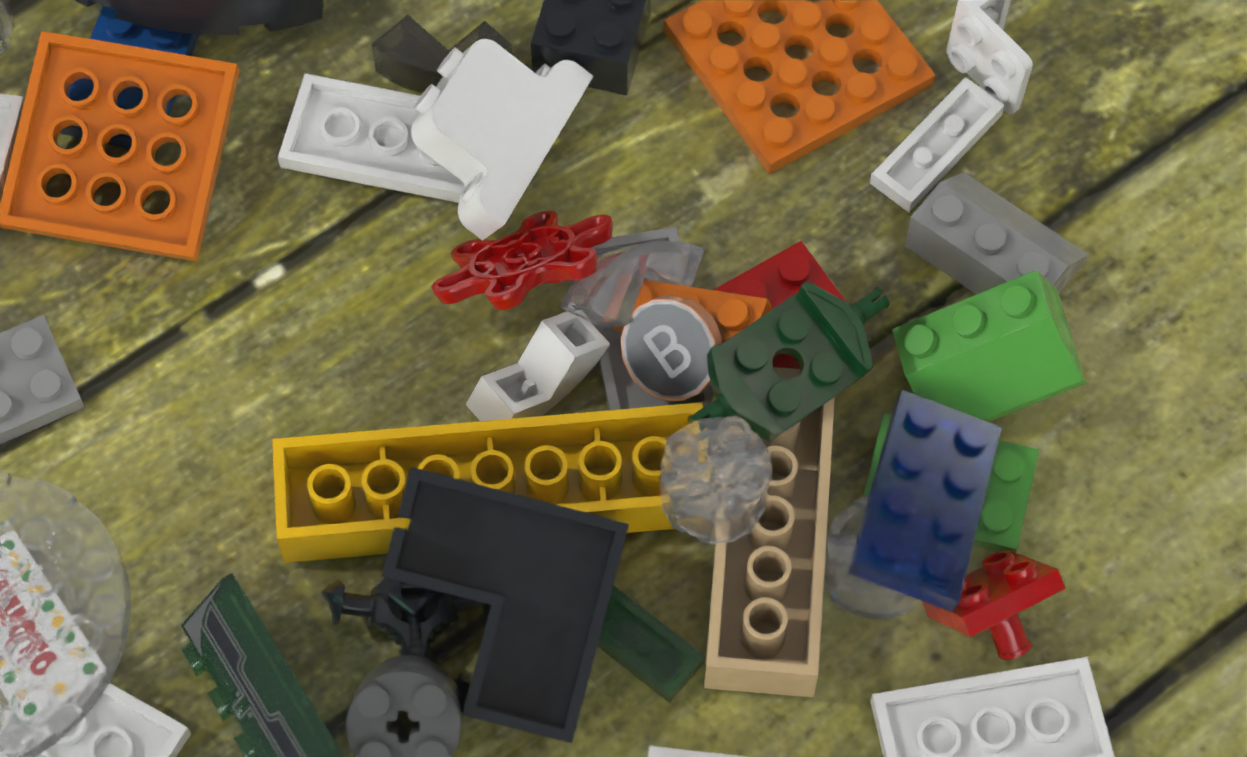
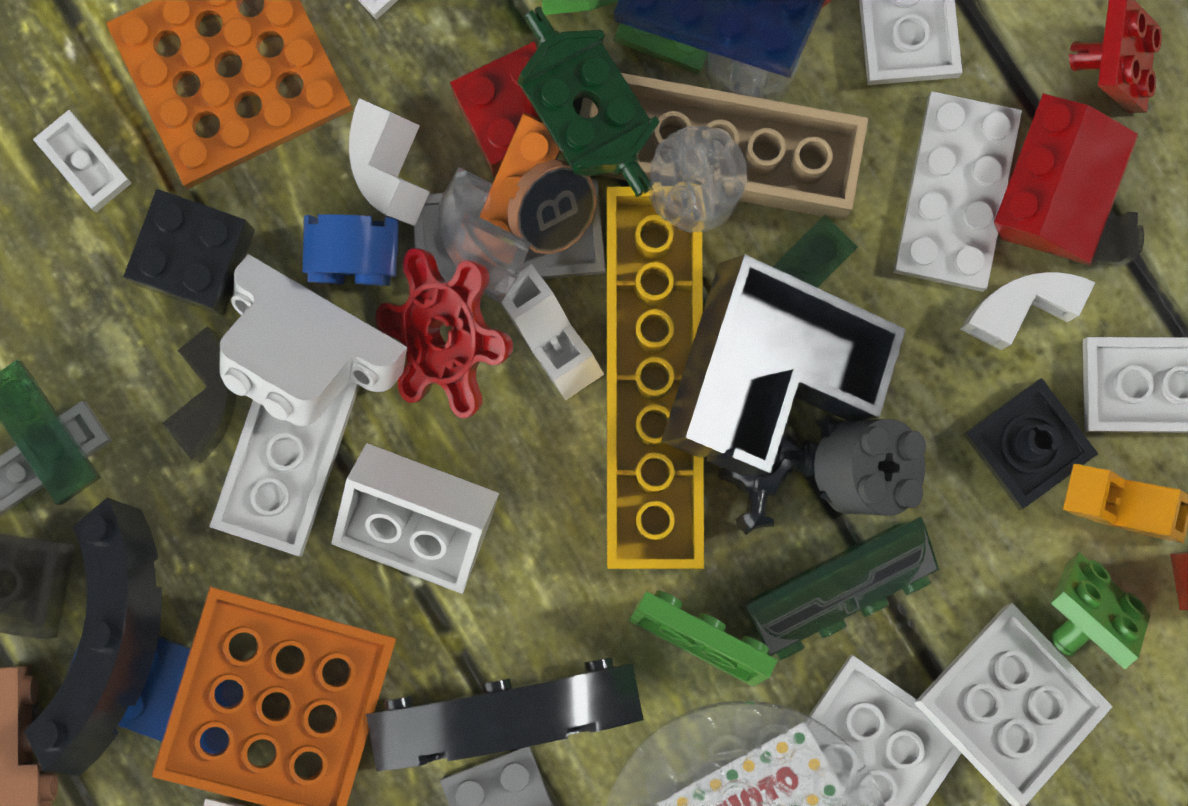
camera: 85 degrees left, 20 degrees up
none -> blue brick [302,214,399,286]
none -> white slope [331,443,499,594]
none -> white brick [349,98,430,226]
none -> black brick [366,657,644,772]
none -> bright green plate [628,590,778,687]

